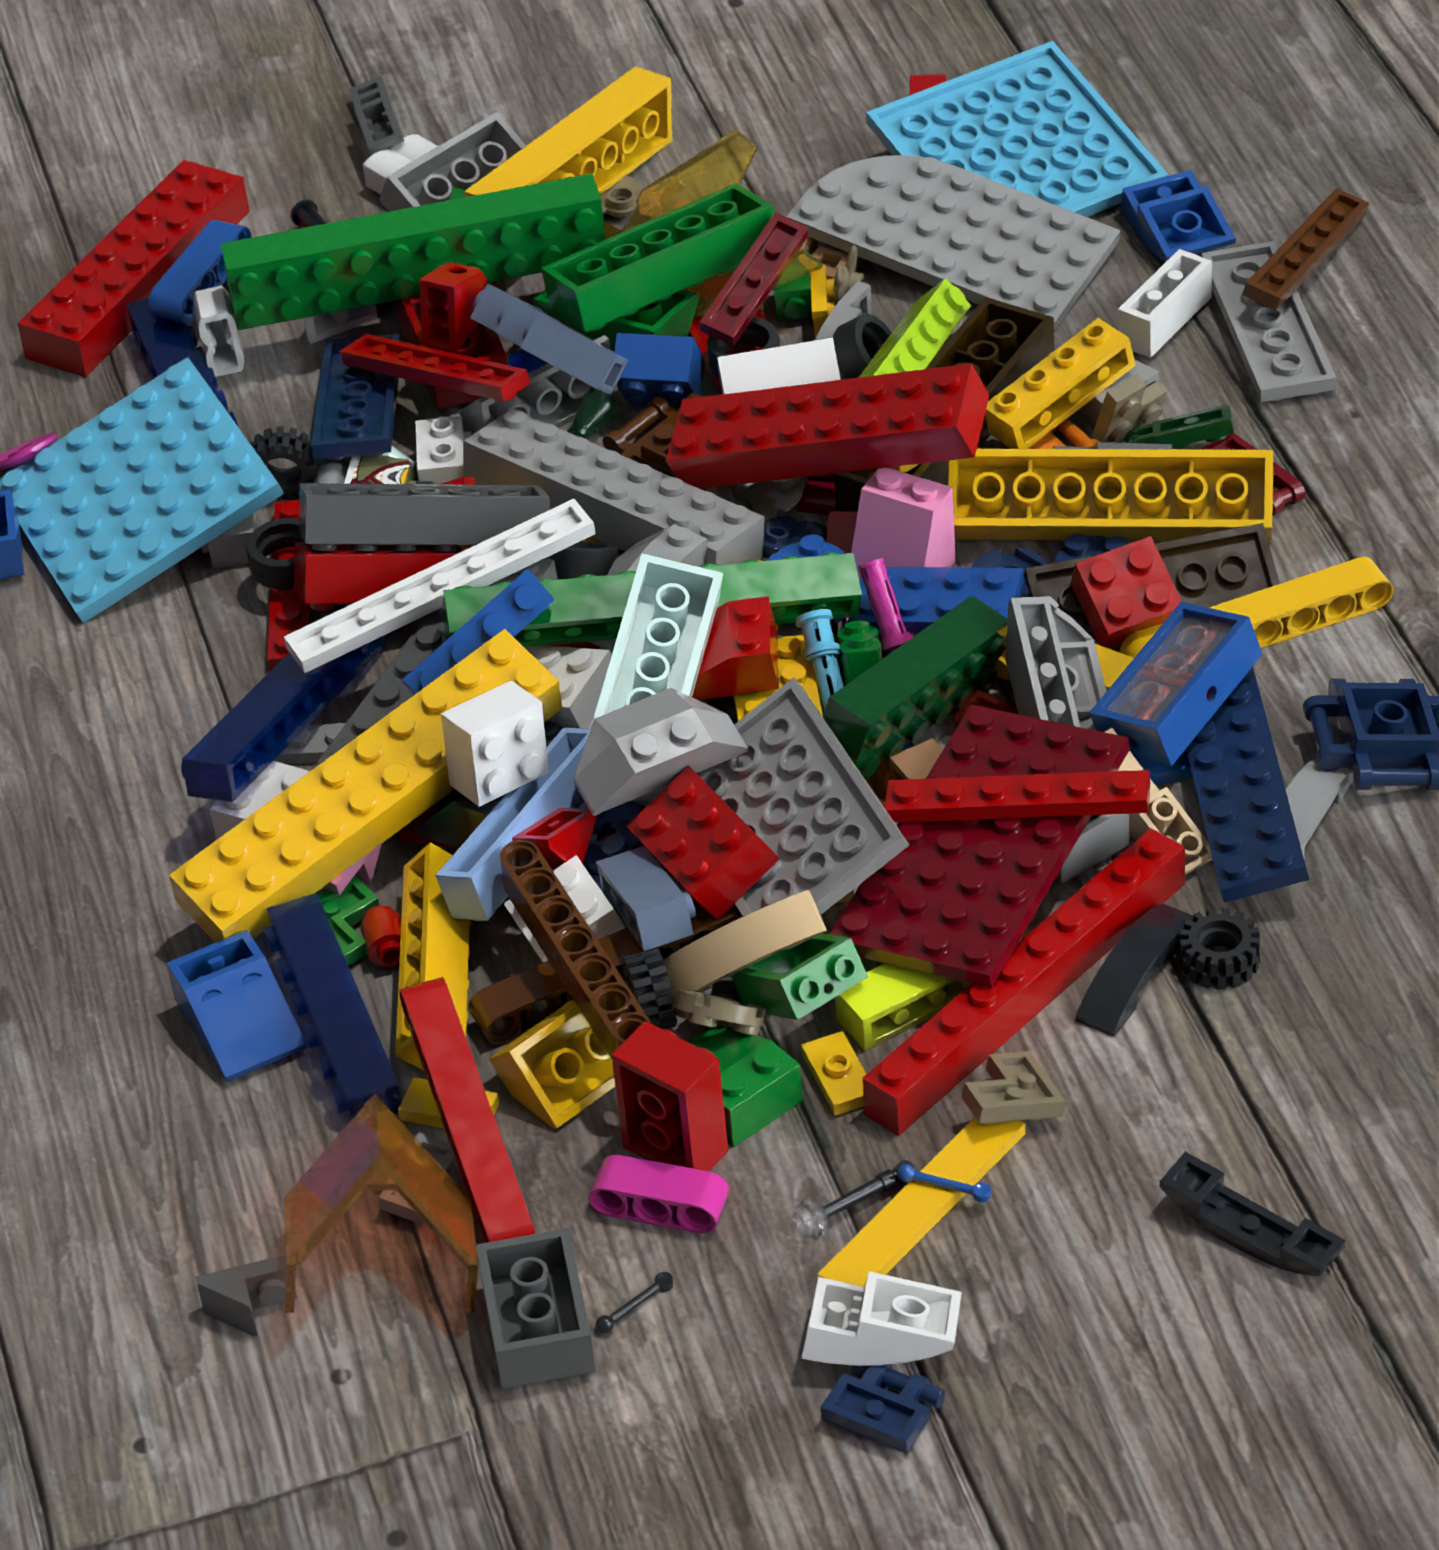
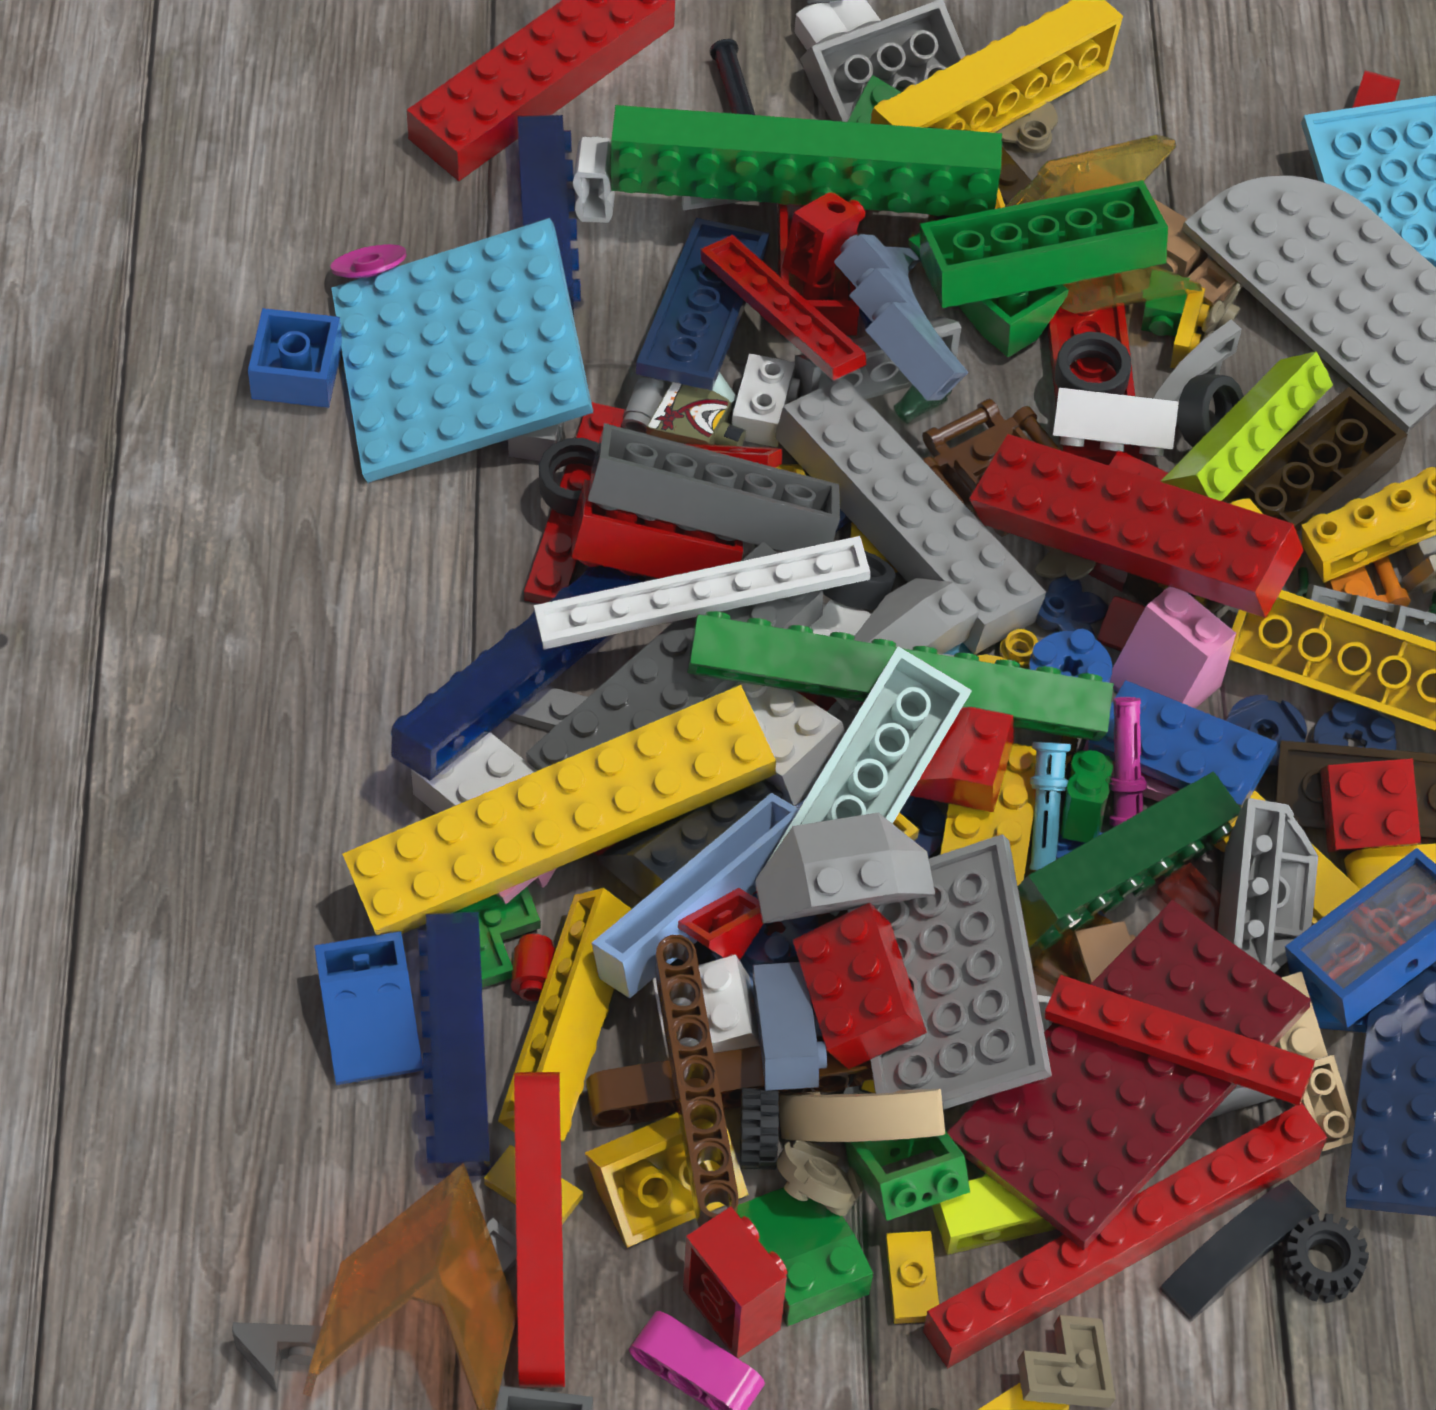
camera: 10 degrees right, 15 degrees up
blue beam [148,220,252,324] -> none
black tyre [250,426,318,500] -> none
blue plate [401,568,555,695] -> none
white brick [441,680,549,807] -> none
blue brick [615,333,705,409] -> none
dark red plate [700,212,809,346] -> none

